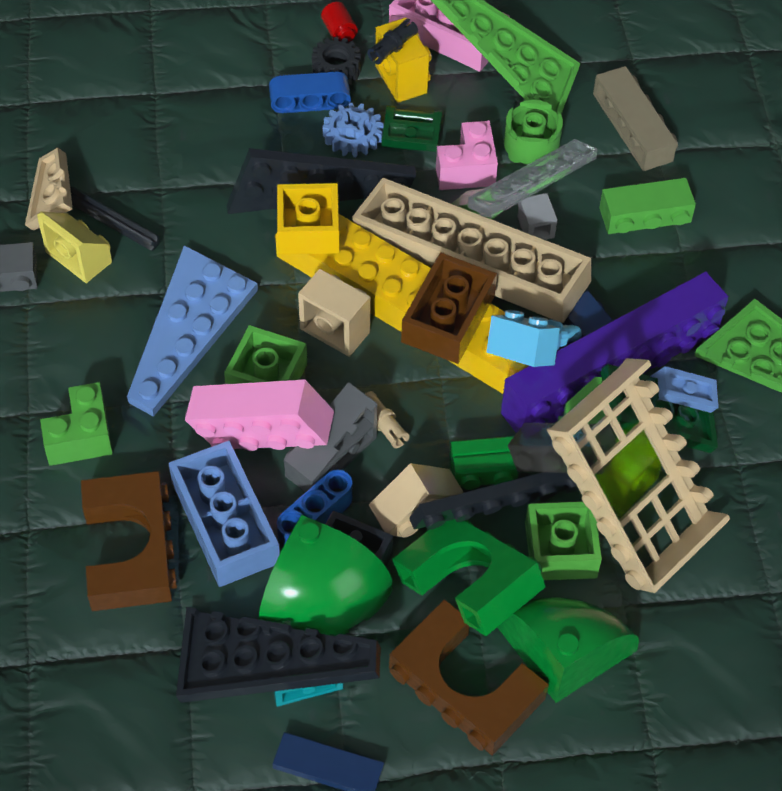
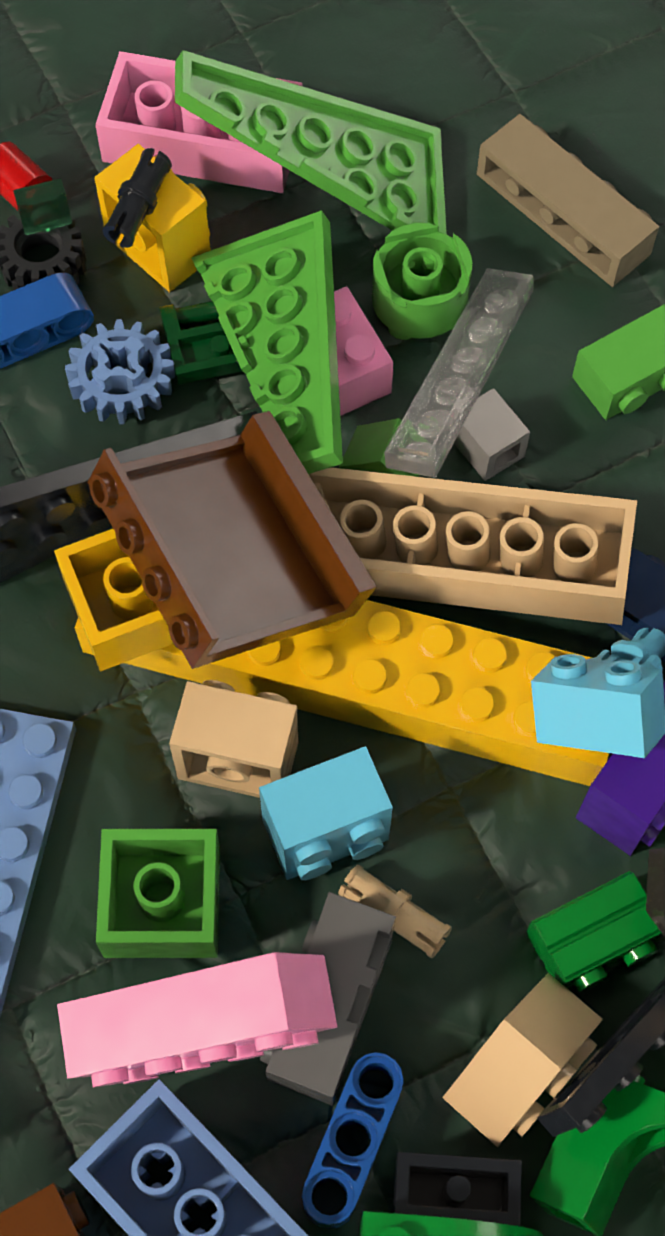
camera: 20 degrees left, 10 degrees up
reddish brown brick [401,252,497,364] -> none
none -> clear green plate [13,178,72,235]
none -> reddish brown panel [87,411,377,669]
none -> bright green wing [191,210,343,474]
none -> medium azure brick [259,746,393,880]

